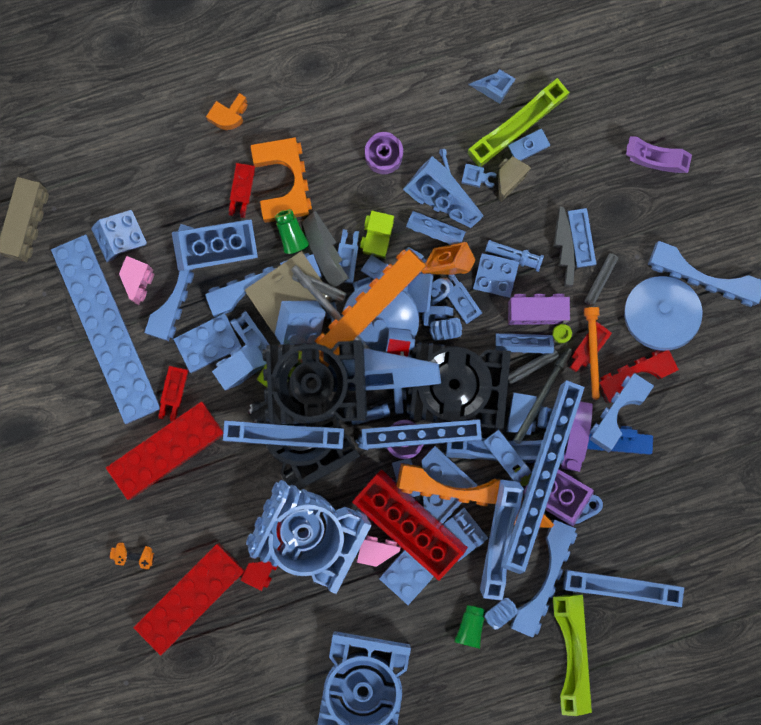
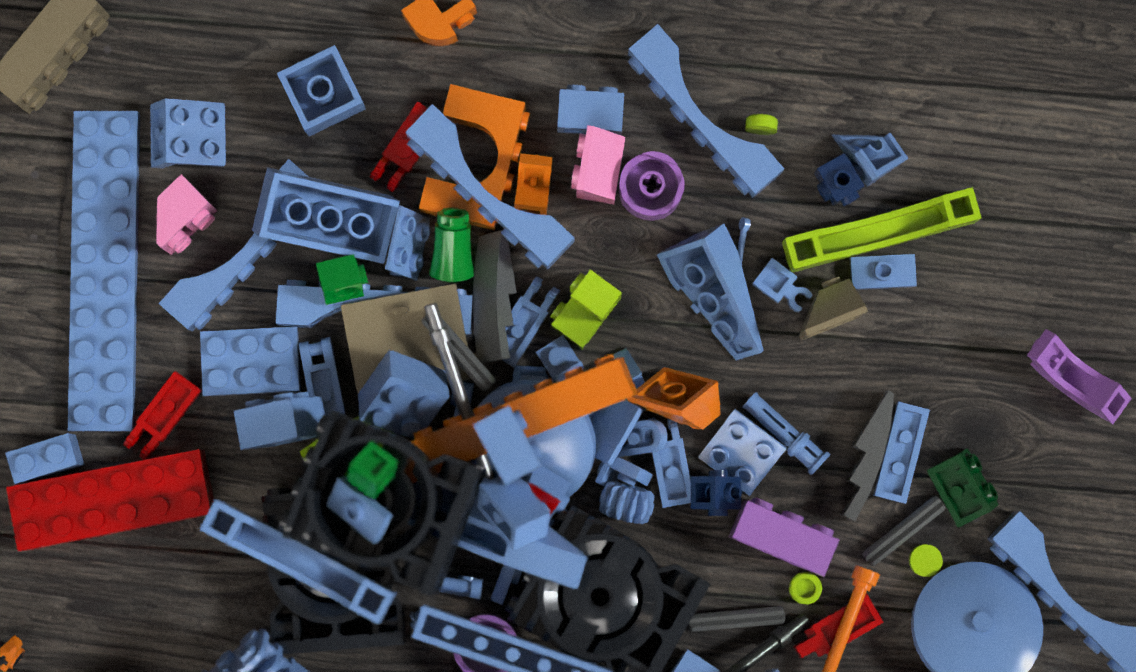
camera: 25 degrees right, 0 degrees up
medium blue plate [406,211,466,245] -> none
medium blue plate [495,334,554,354] -> none
none -> medium blue brick [5,433,85,484]
none -> medium blue brick [277,45,366,137]
none -> green brick [316,254,368,305]
none -> medium blue plate [326,476,392,544]
none -> green brick [347,441,398,500]
none -> medium blue hinge [385,206,430,281]
none -> medium blue arch [405,104,575,269]
none -> medium blue brick [473,406,544,485]
none -> medium blue brick [478,476,550,550]
none -> orange brick [514,153,553,215]
none -> medium blue brick [557,85,624,135]
none -> bright pink slope [571,125,625,204]
none -> medium blue arch [628,24,784,198]
none -> dark blue brick [691,470,742,516]
none -> lime tile [745,114,778,135]
none -> dark blue brick [814,153,865,206]
none -> lime tile [909,544,943,577]
none -> dark green bracket [927,448,998,528]

